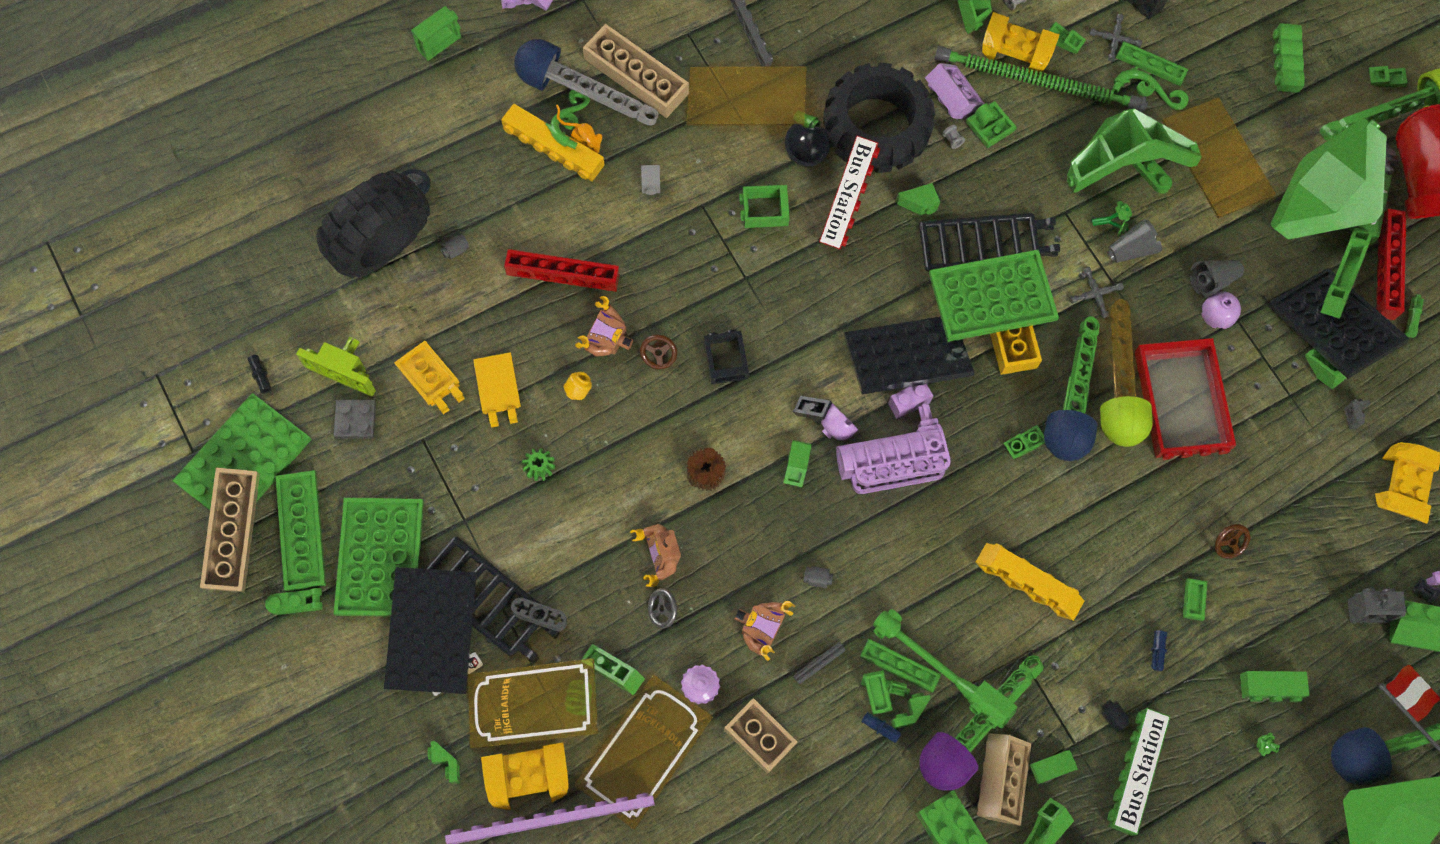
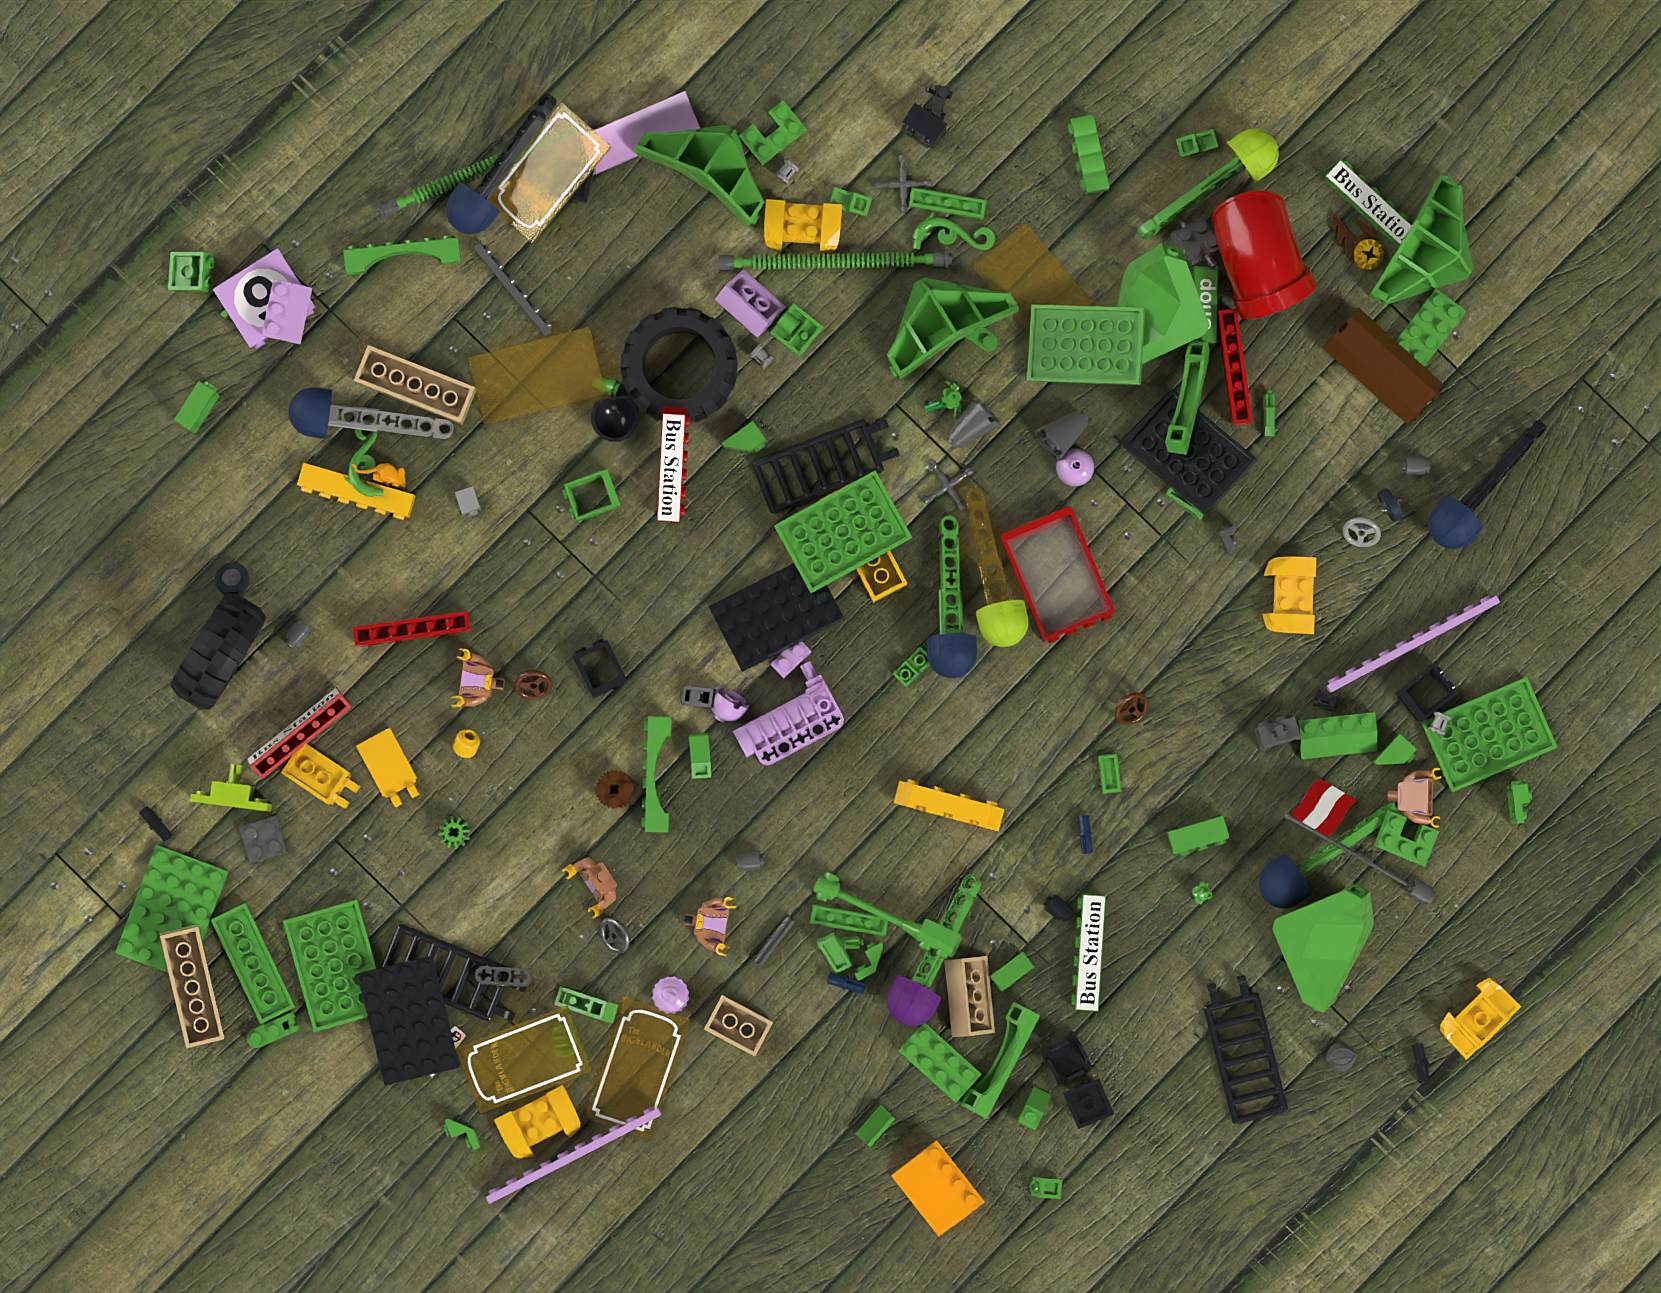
camera: 15 degrees left, 15 degrees up
none -> red brick [247,687,352,780]
none -> bright green arch [641,716,672,833]
none -> bright green plate [1027,305,1145,385]

